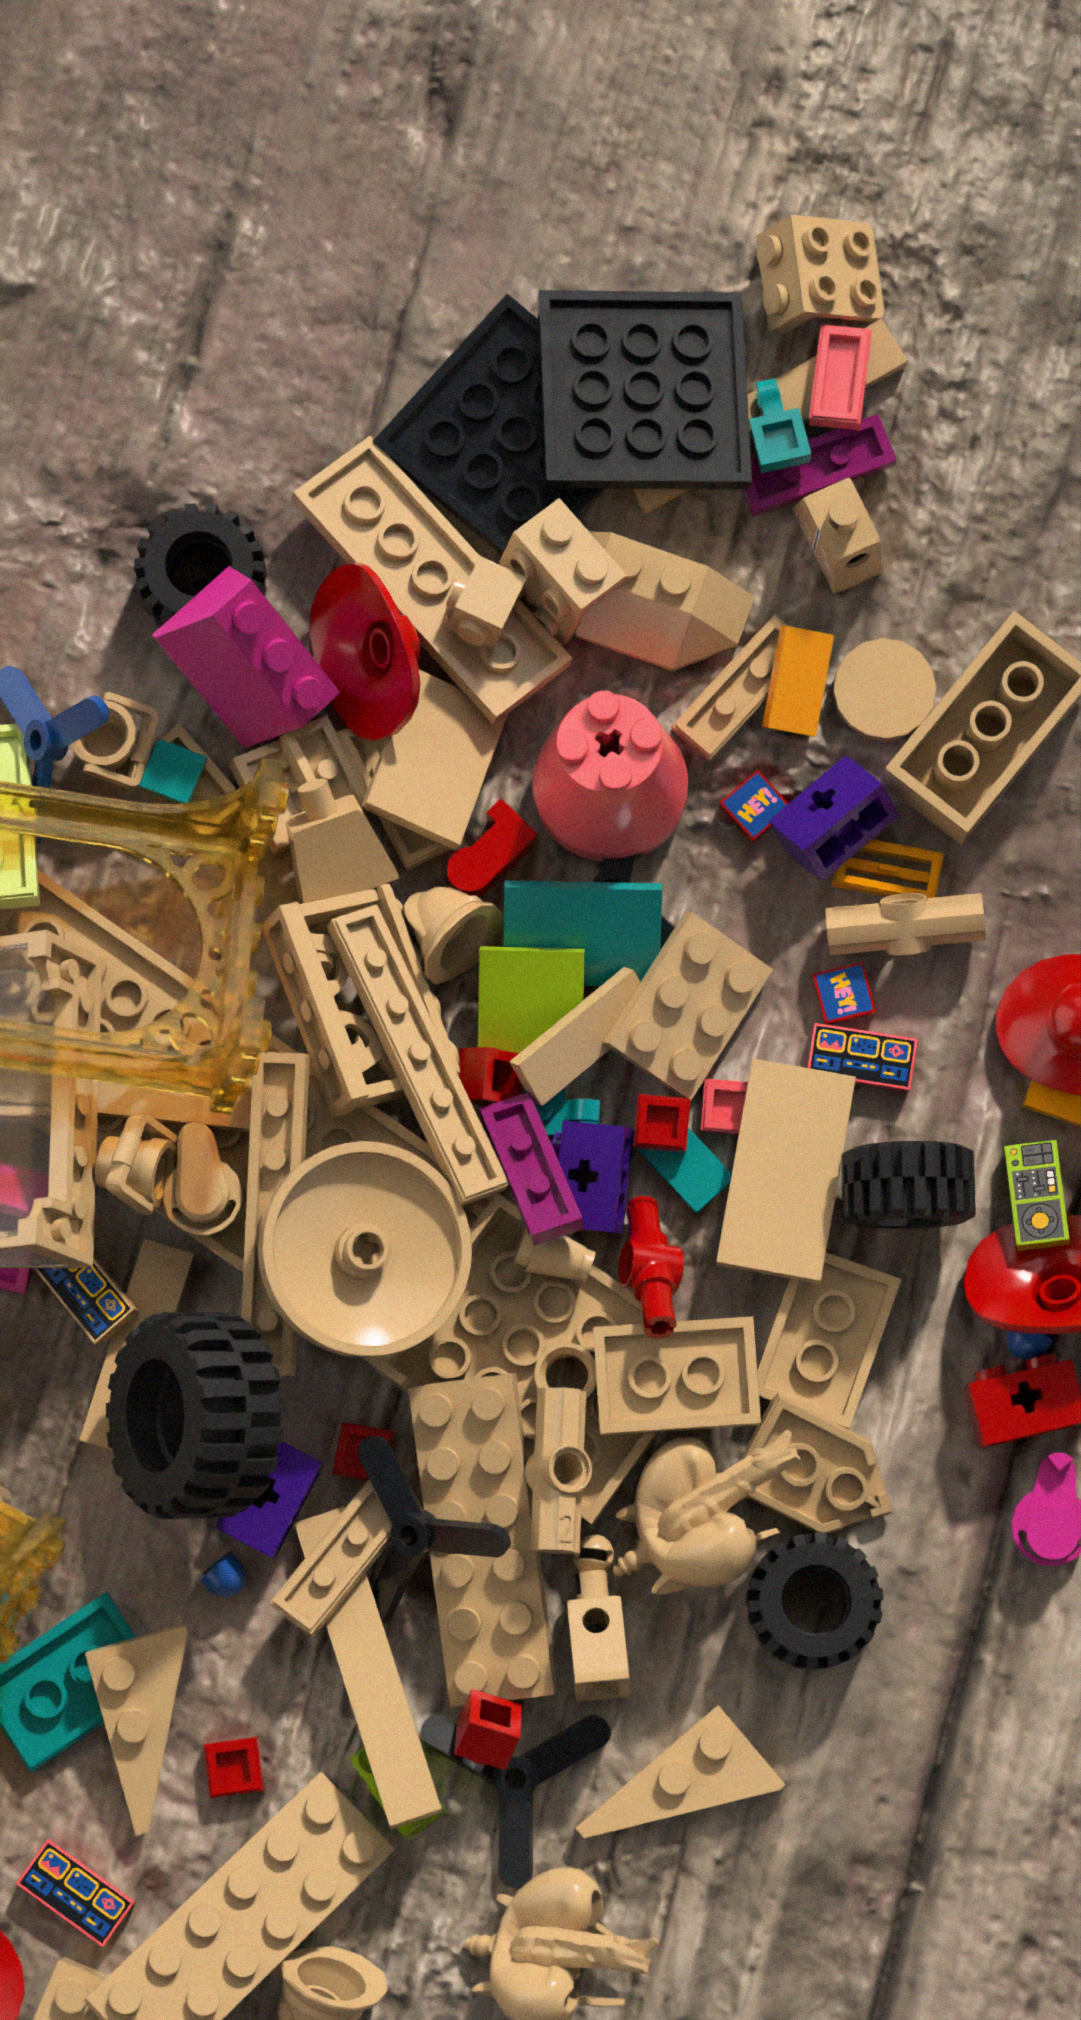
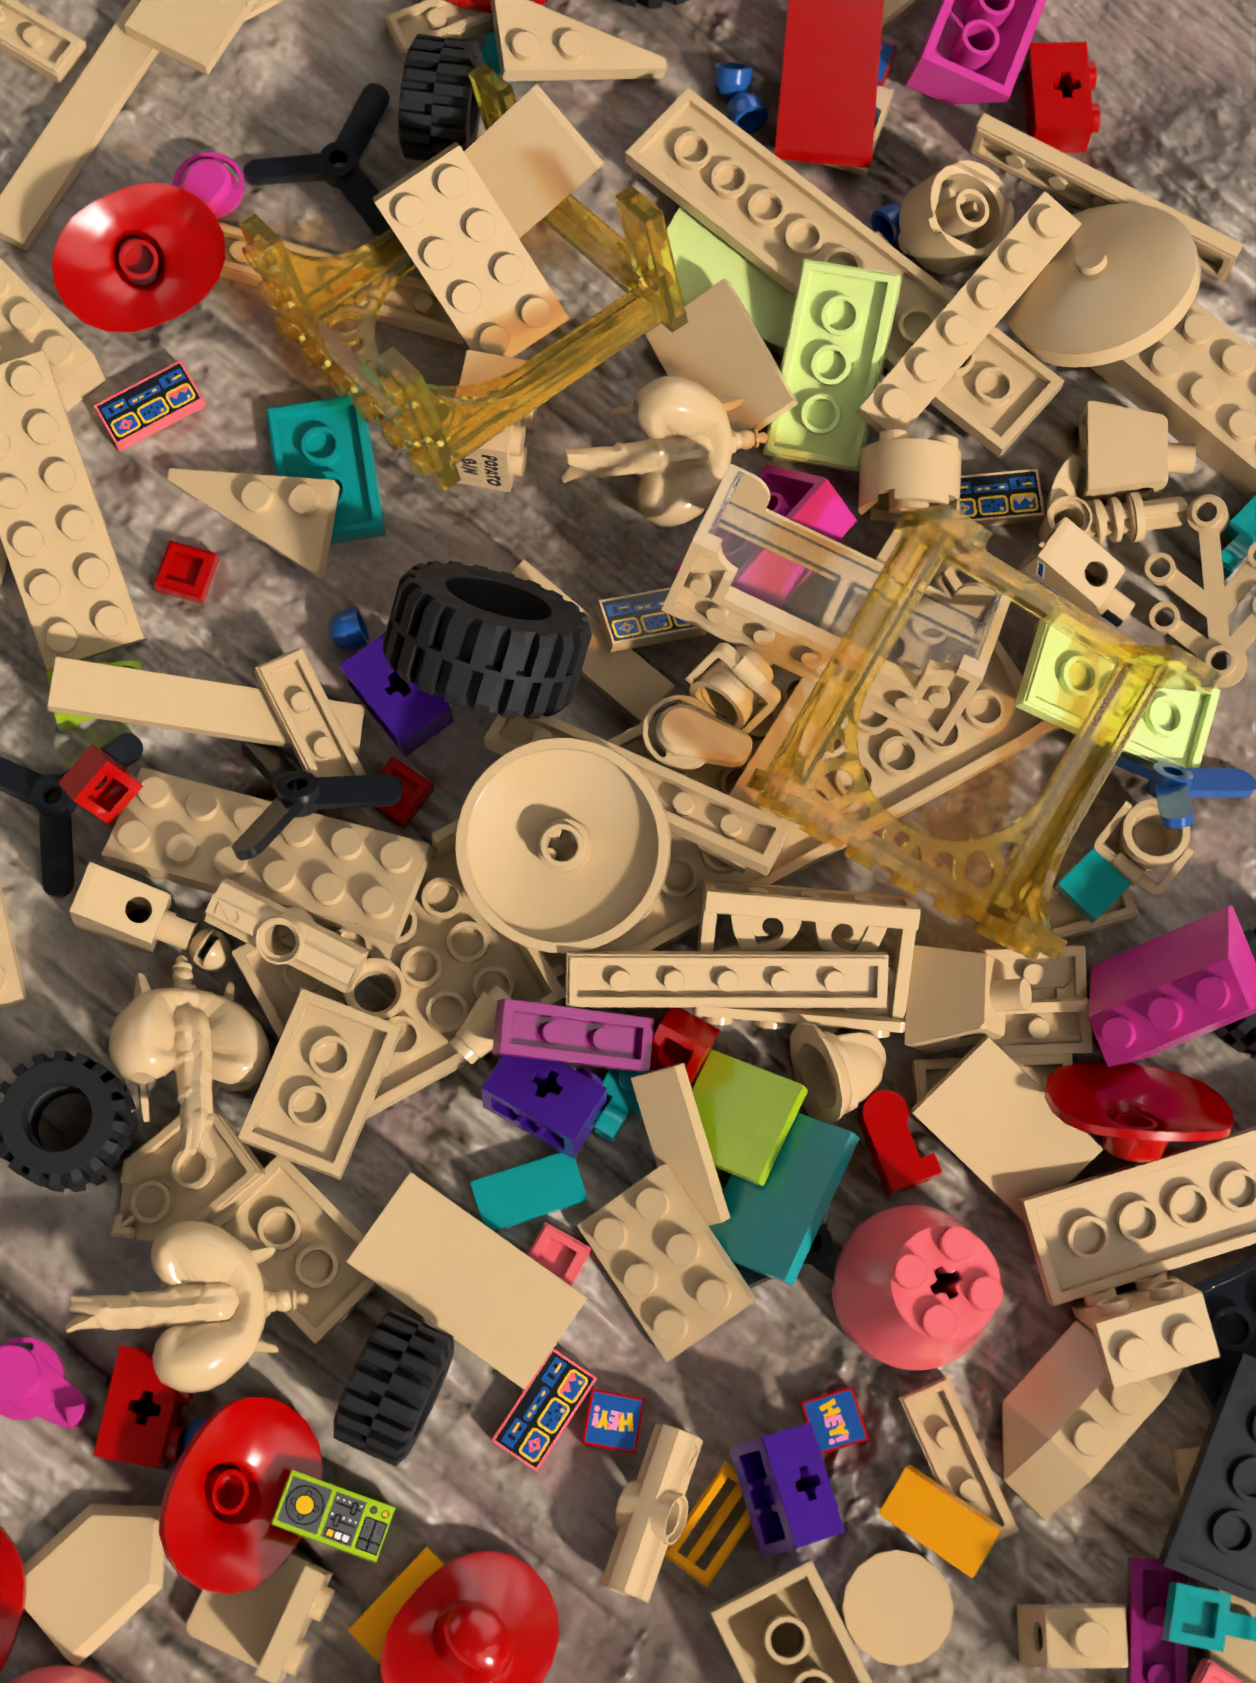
camera: 115 degrees right, 5 degrees down
tan brick [446,556,527,650] -> none
red pin [618,1196,684,1339] -> none
red tile [633,1094,691,1153] -> none
none -> tan hair [64,1221,309,1393]

